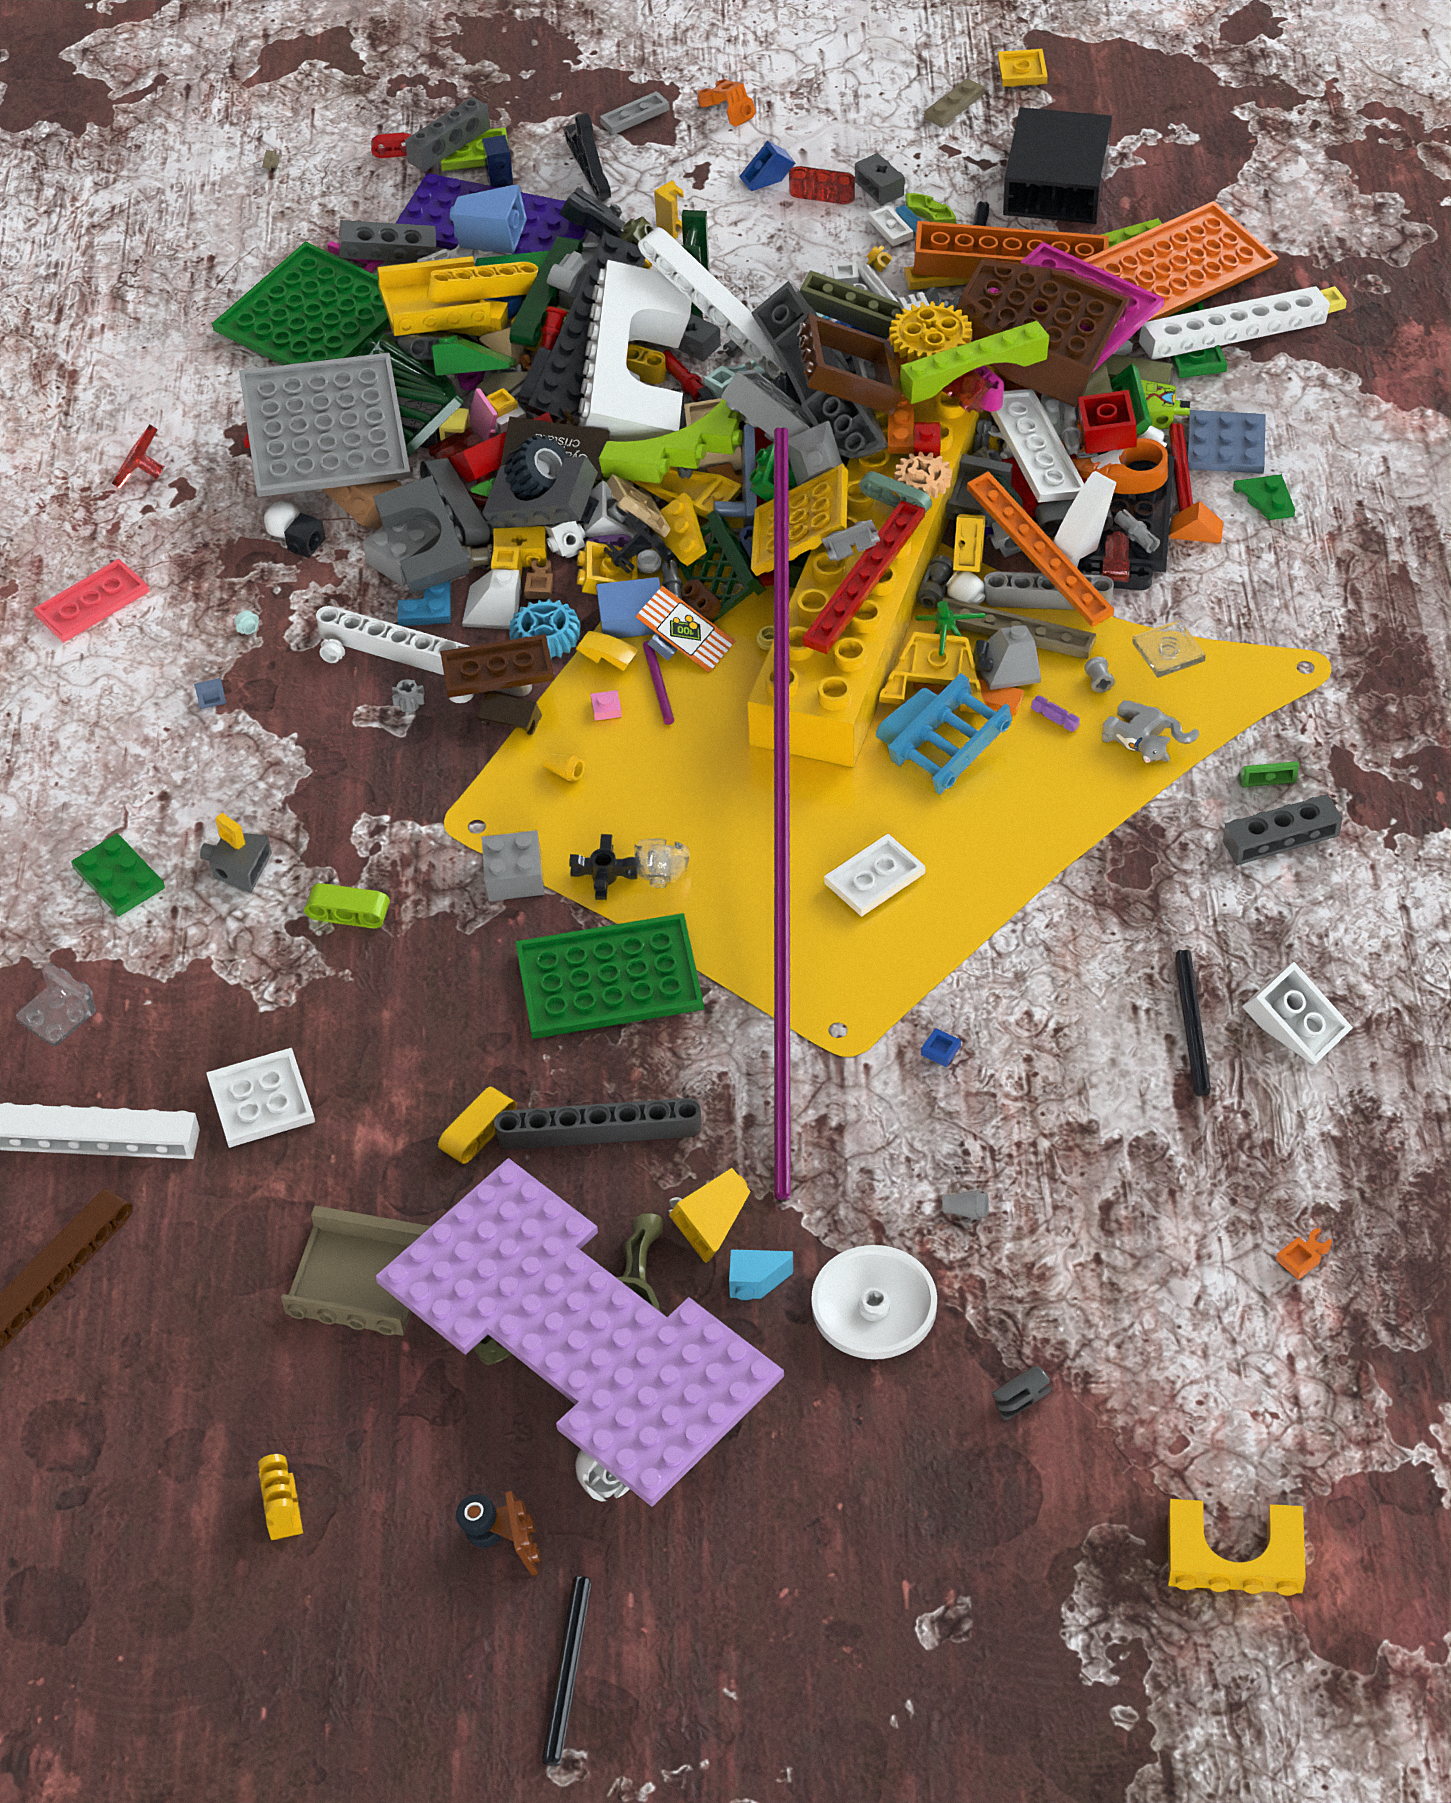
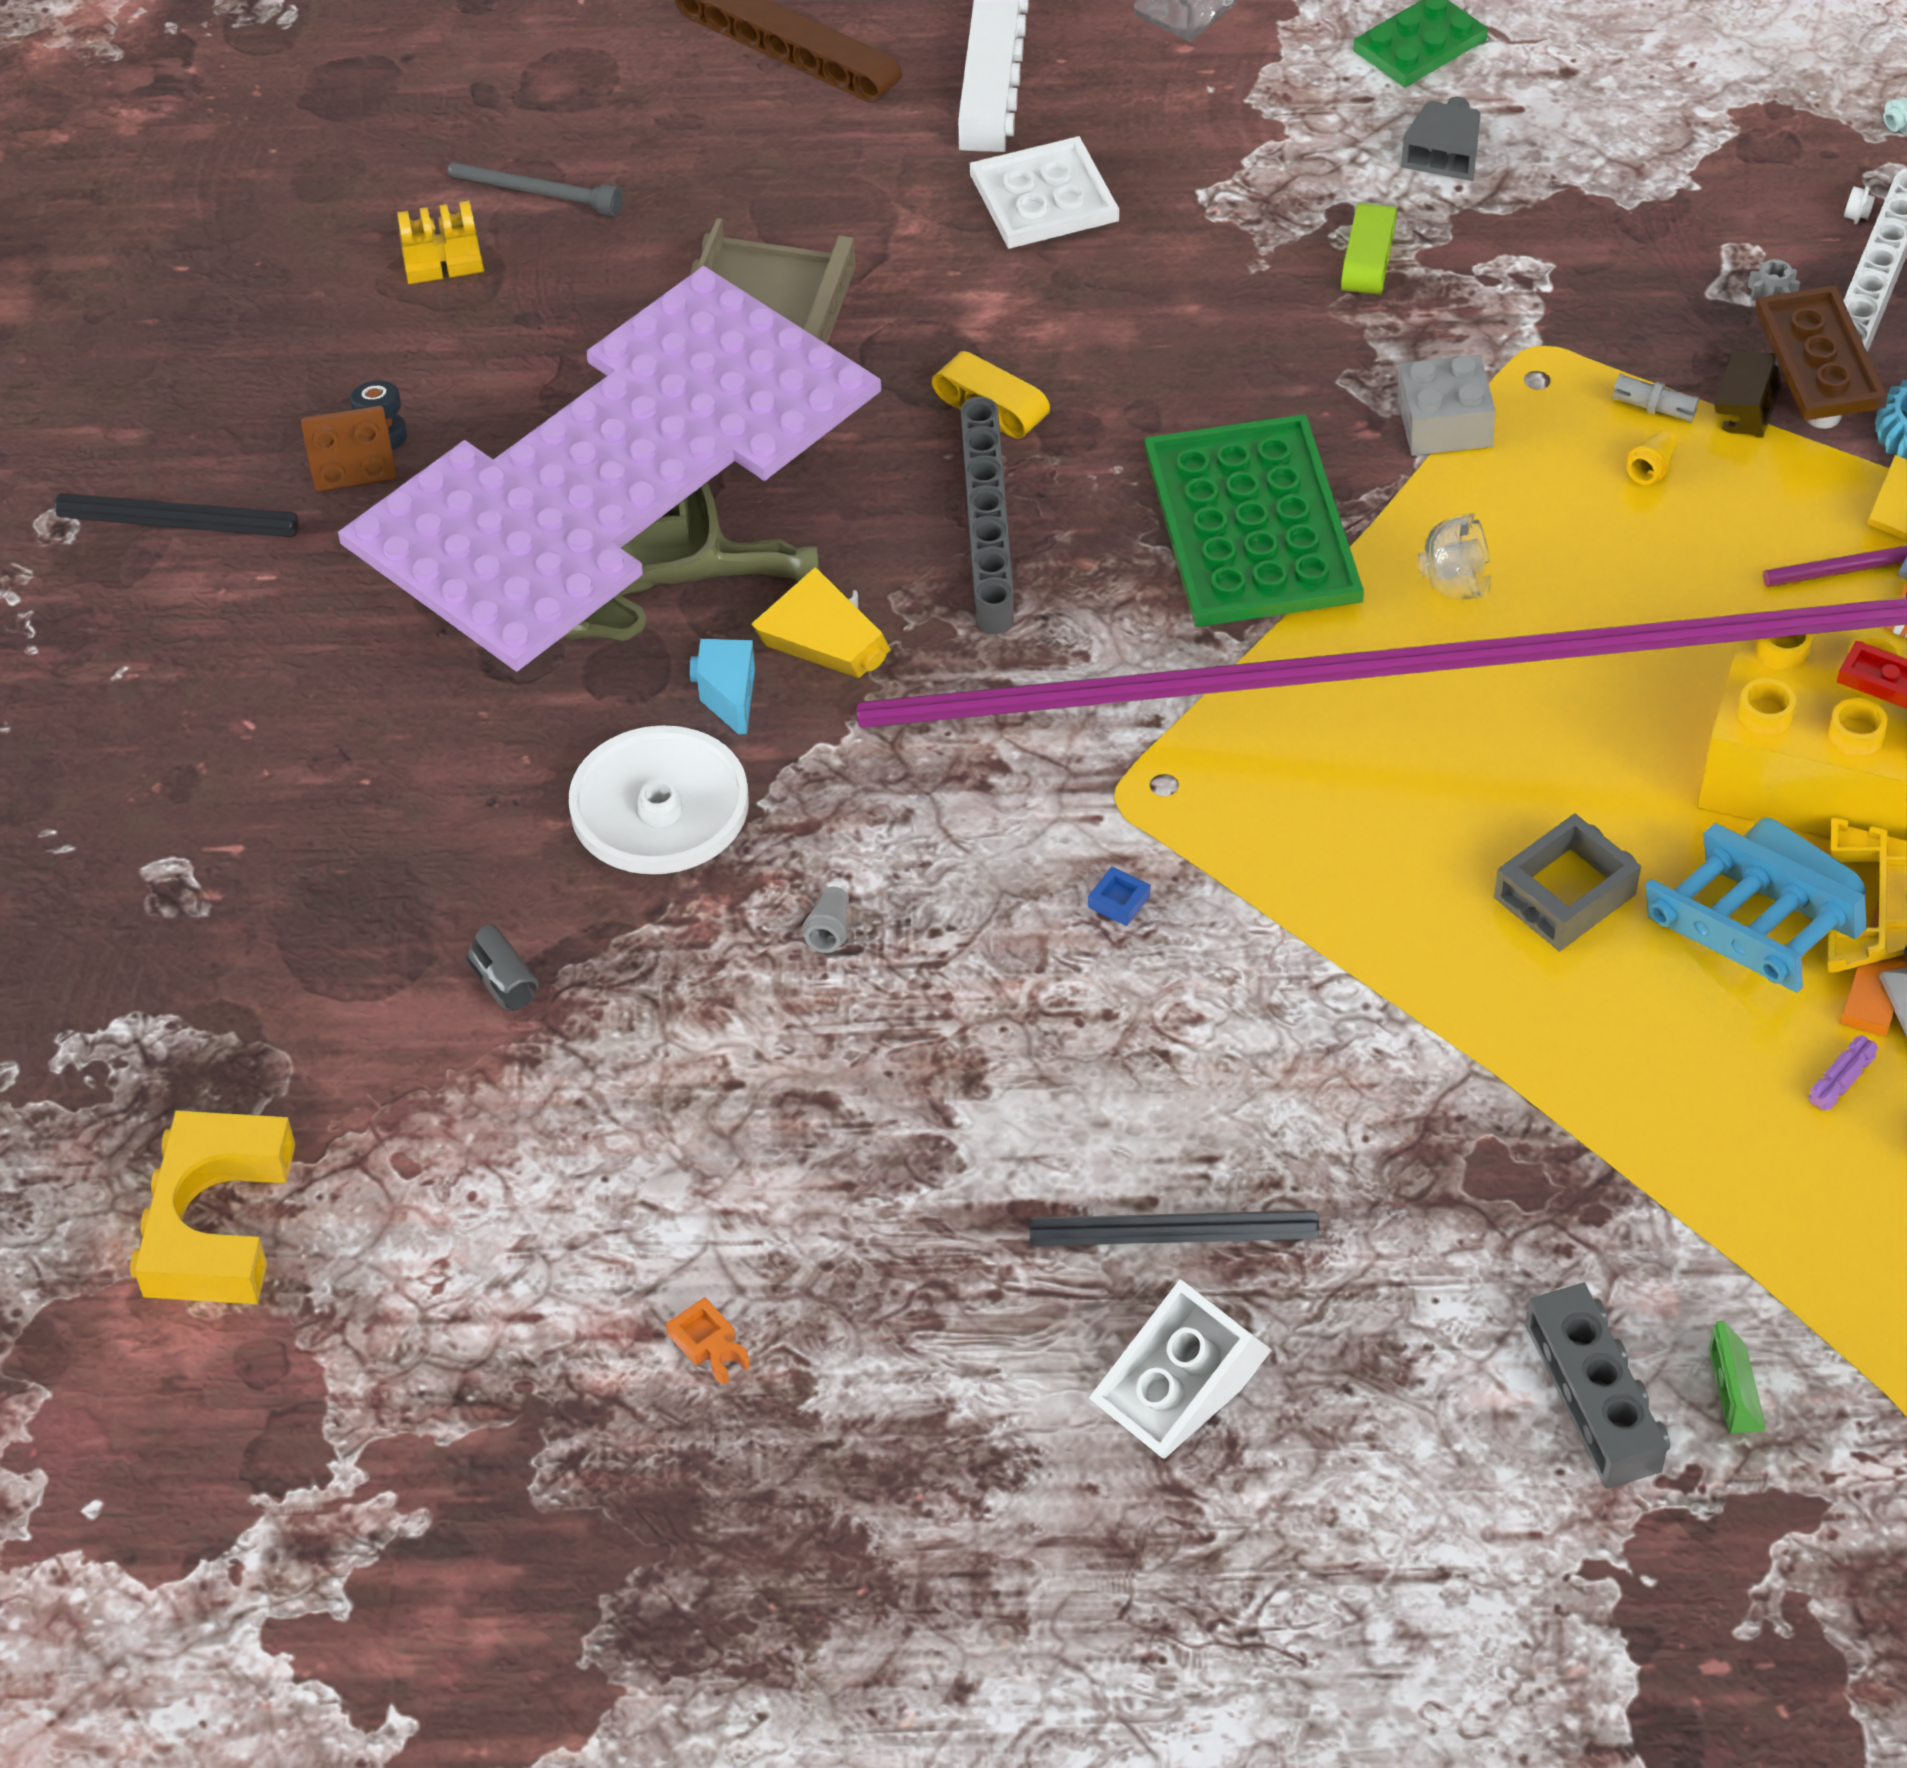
camera: 90 degrees right, 0 degrees up
sand blue plate [194,678,226,709] -> none
yellow tile [215,813,245,850] -> none
black pin [569,834,638,900] -> none
bright pink plate [591,690,622,721] -> none
white plate [824,834,925,917] -> none
light grey animal [1102,700,1199,763] -> none
none -> dark grey piece [447,163,623,217]
none -> dark grey window [1494,813,1641,952]
none -> light grey pin [1612,374,1700,423]

